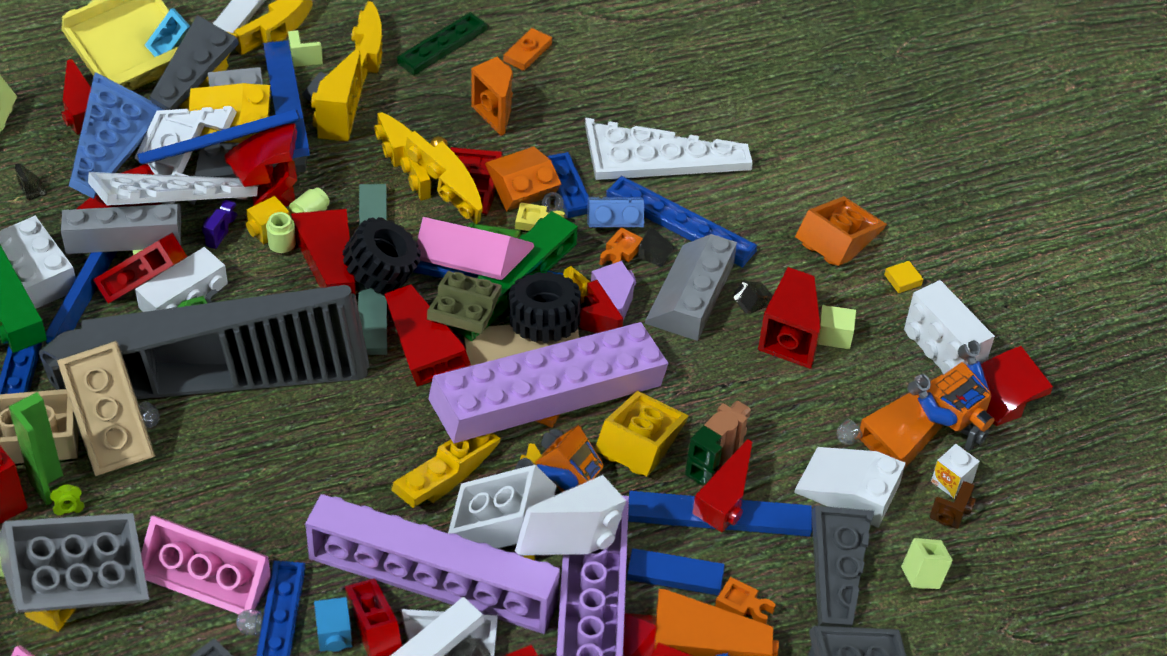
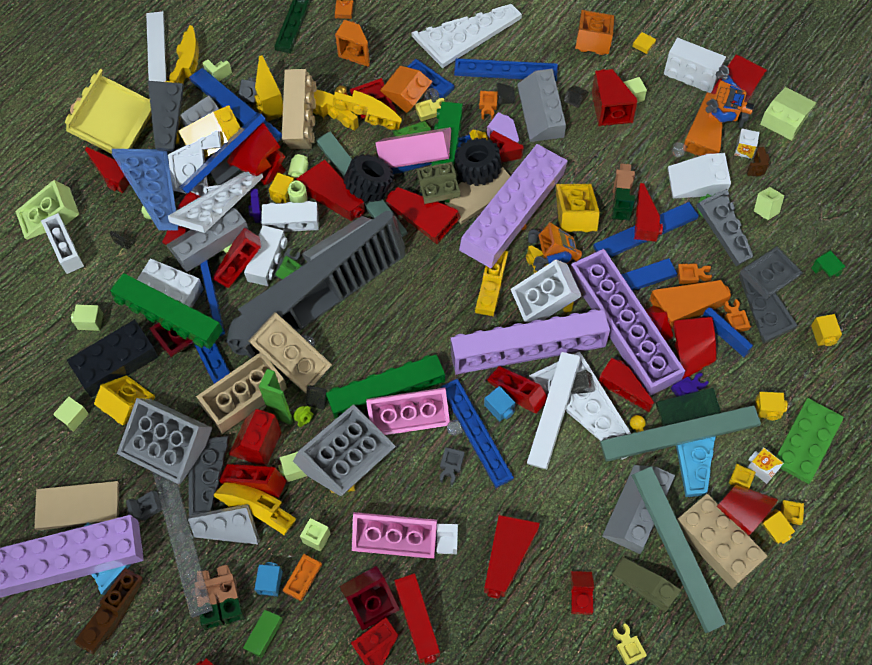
camera: 25 degrees left, 15 degrees up
medium azure slope [145,8,191,57] -> none
yellow slope [351,1,382,86] -> none
white slope [515,475,626,555] -> none
medium blue brick [587,197,644,227] -> none
none -> white brick [262,201,319,232]
none -> tan brick [282,69,317,149]
none -> clear smoke slope [306,385,328,410]
none -> green brick [326,354,445,419]
none -> yellowish green slope [760,87,816,141]

